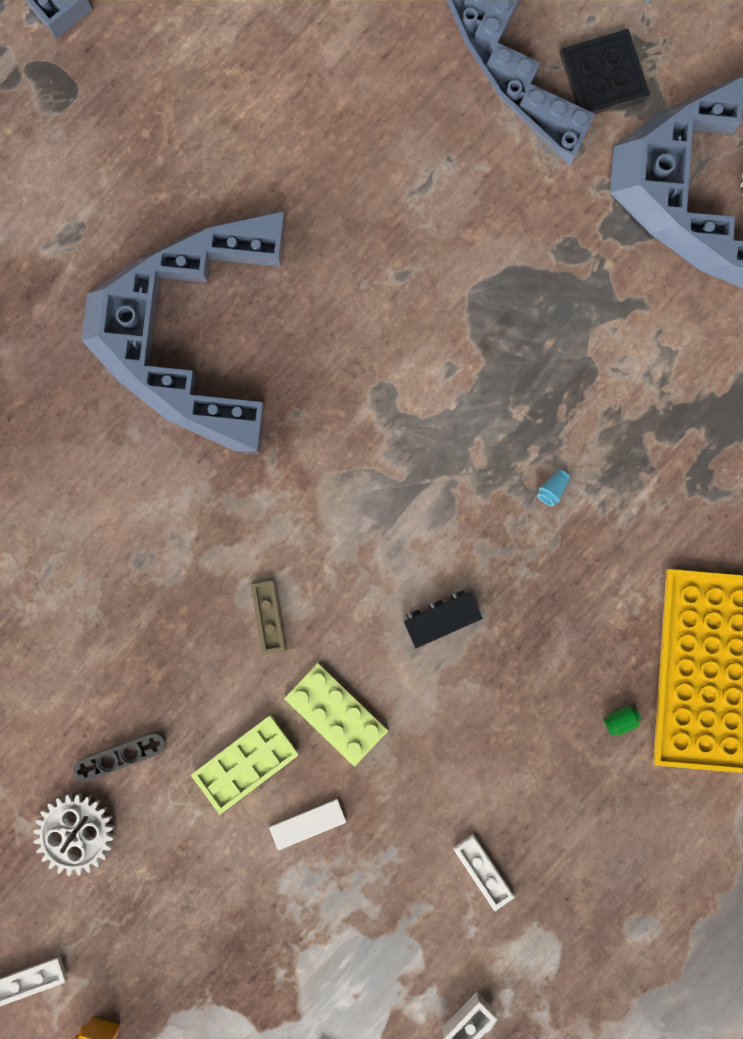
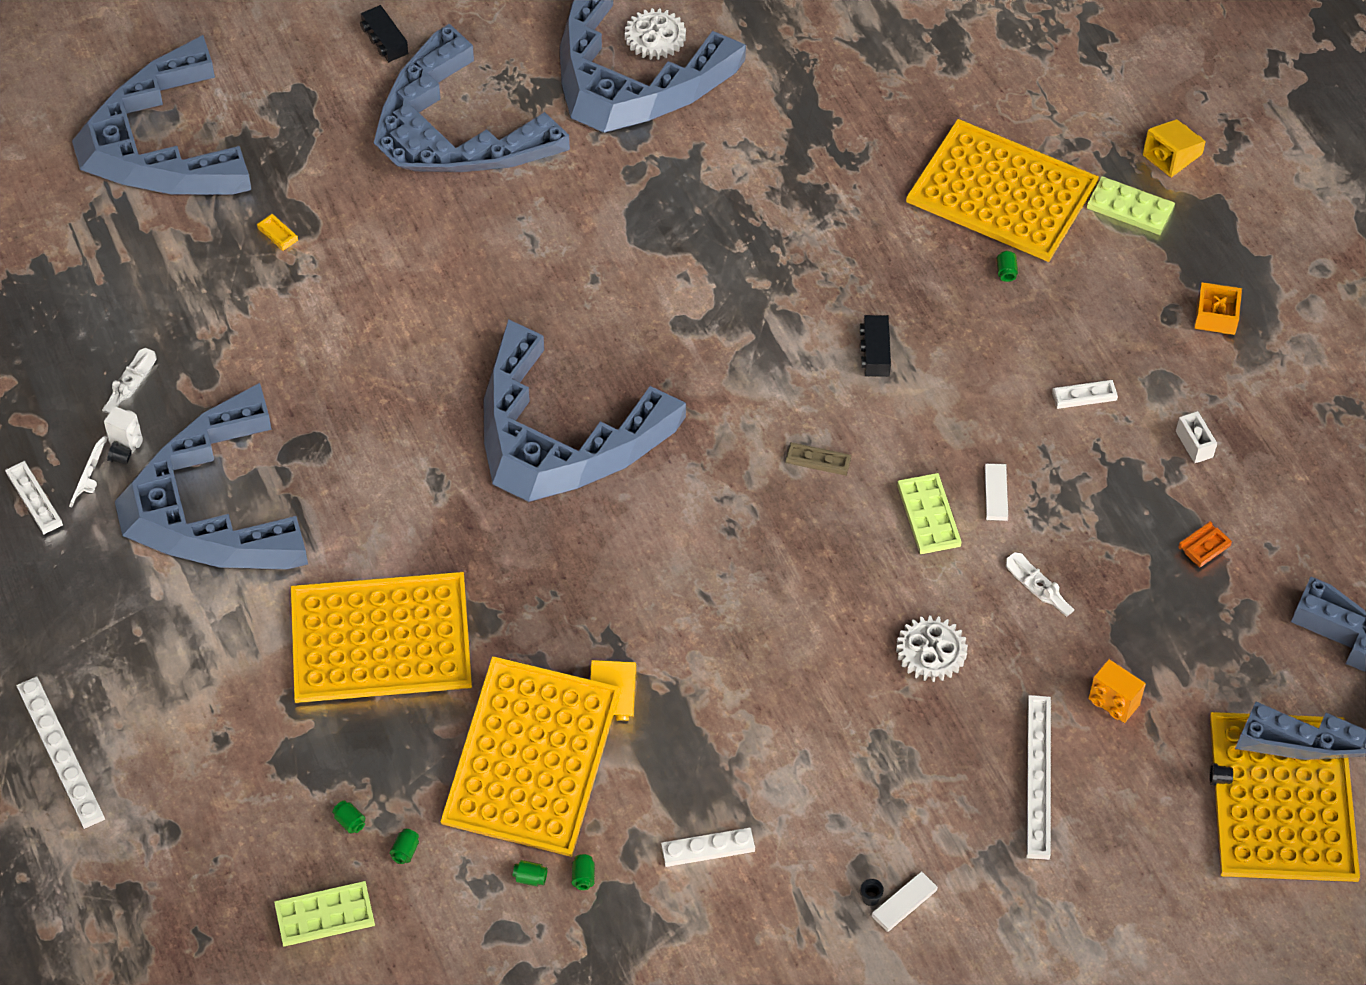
camera: 70 degrees left, 30 degrees down
dark grey beam [73,732,167,782] -> none
yellowish green plate [284,663,388,767] -> none
medium azure cone [538,470,571,506] -> none
black plate [560,29,650,114] -> none
none -> white piece [1006,552,1074,617]
none -> light orange brick [1194,282,1242,335]

